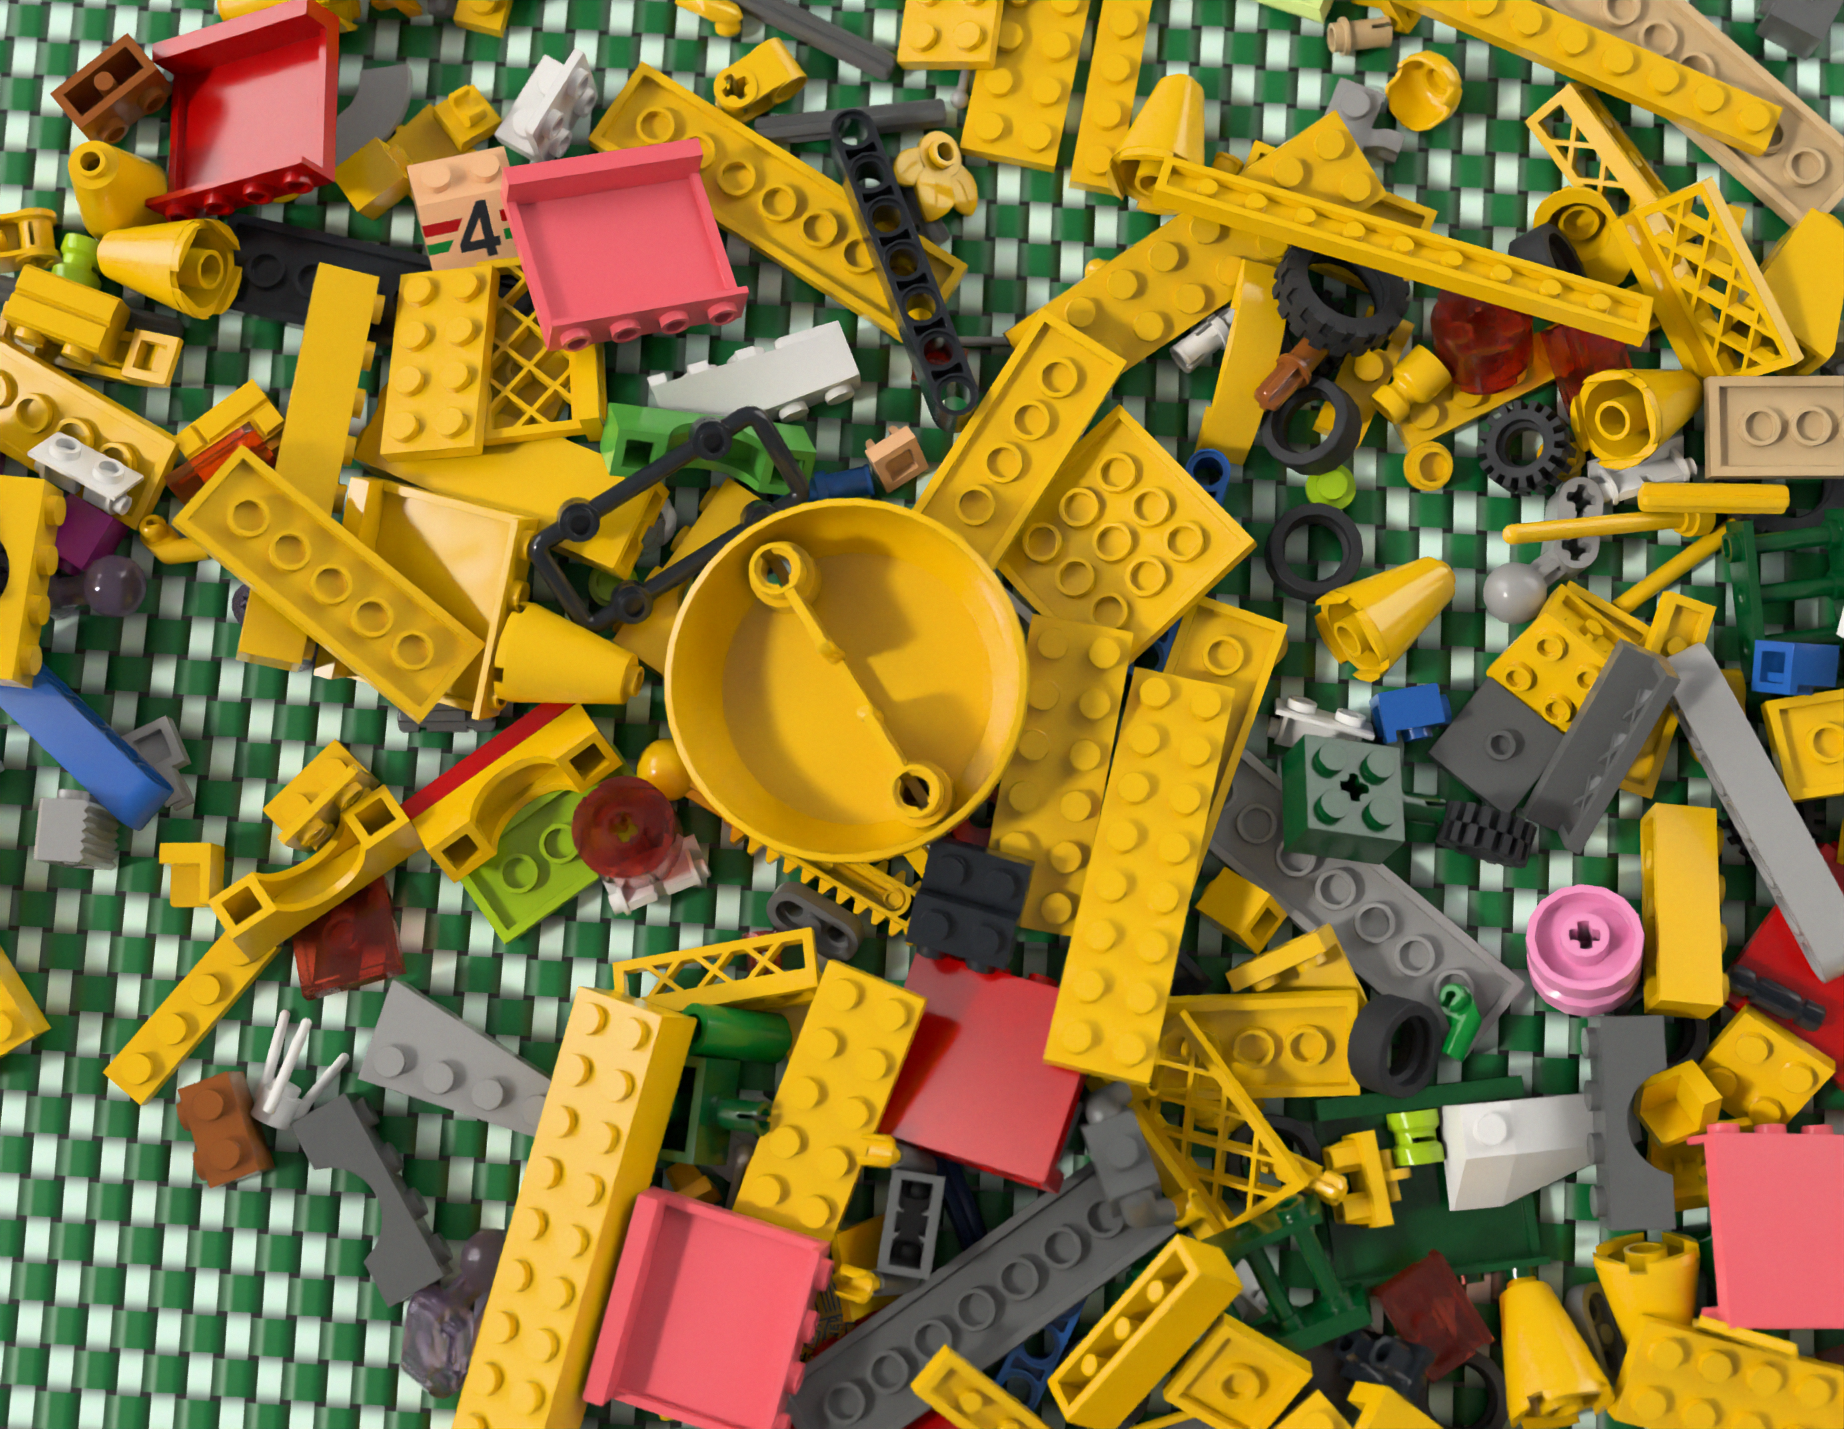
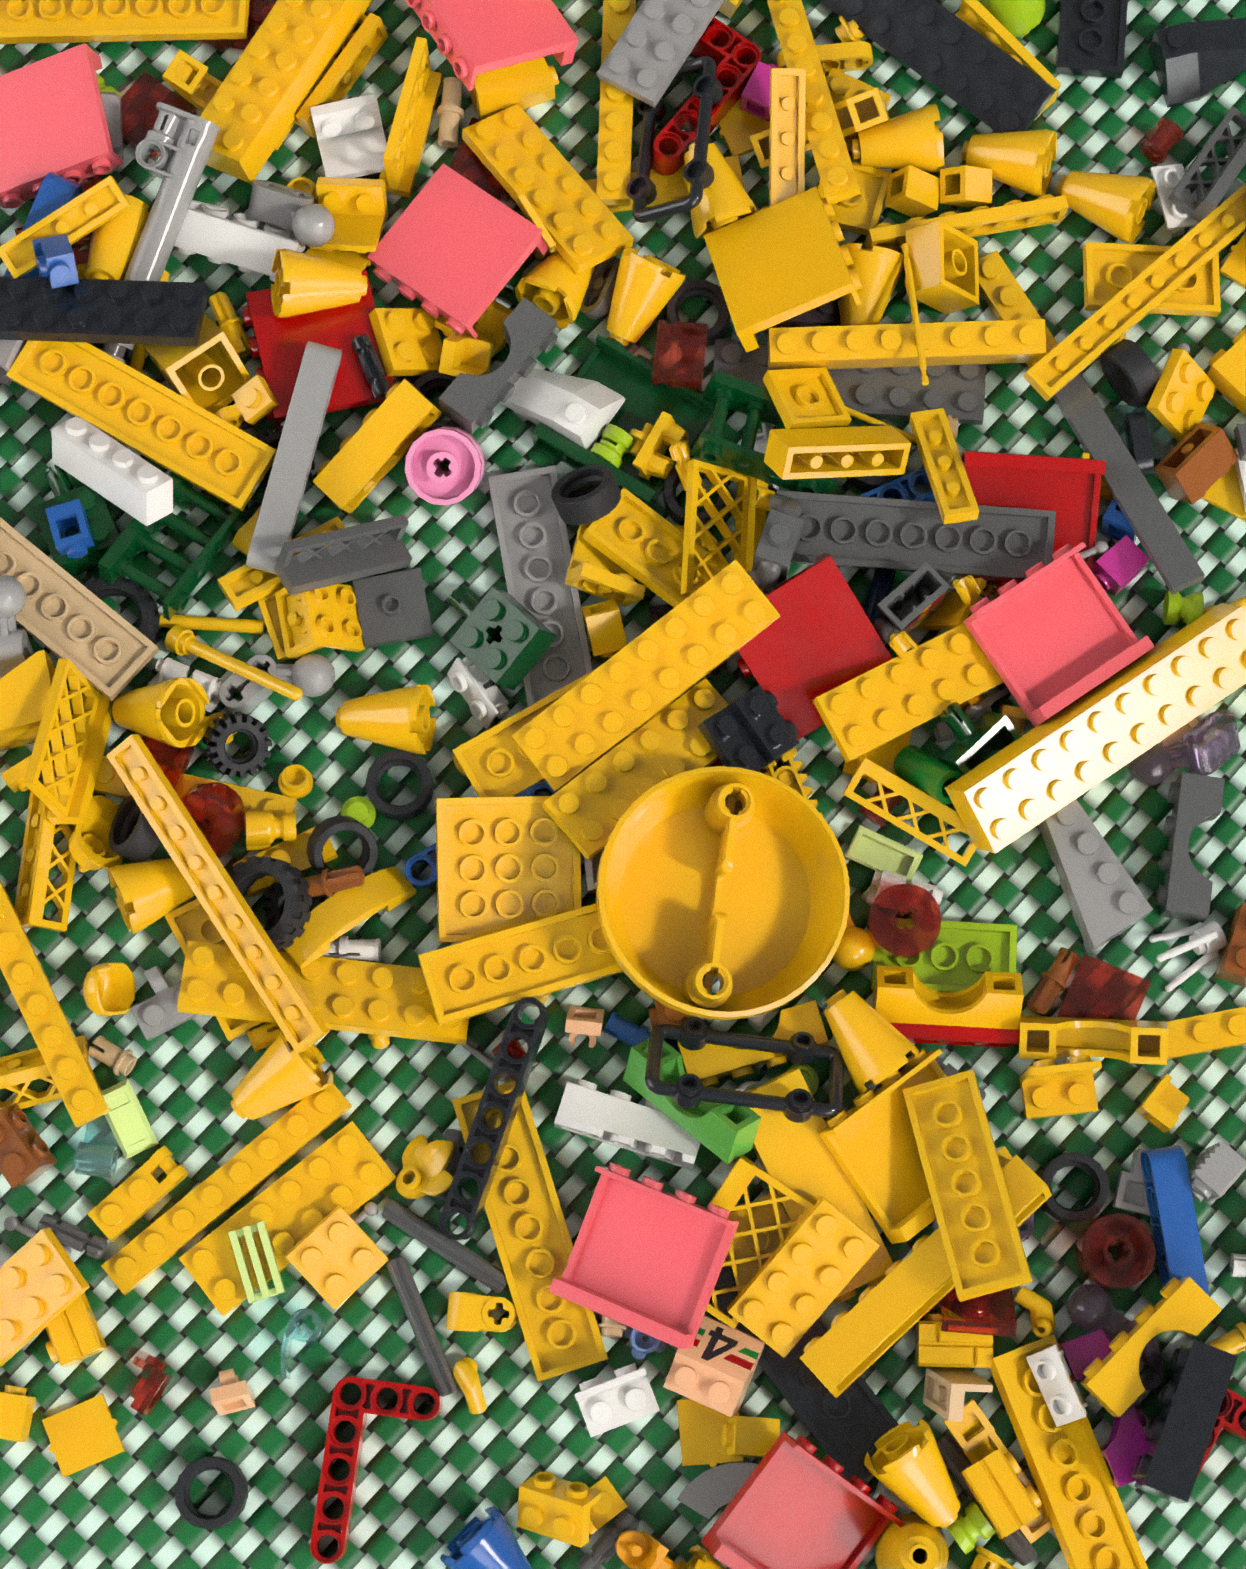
camera: 140 degrees left, 5 degrees down
yellow tile [433,84,502,153] -> none
dark grey plate [766,881,865,962] -> none
black hips [1334,1328,1438,1403] -> none
blue brick [1369,682,1452,747] -> none
black tyre [1435,800,1537,869] -> none
green arm [1438,983,1482,1063] -> none
yellow axle [1637,482,1790,514] -> none
blue brick [1751,640,1839,696] -> none
none -> yellow cone [107,858,195,934]
none -> yellowish green tile [844,825,923,887]
none -> tan panel [923,1367,993,1422]
none -> dark orange axle [1027,947,1080,1016]
none -> black tyre [1039,1152,1109,1223]
none -> clear red brick [1075,1213,1156,1290]

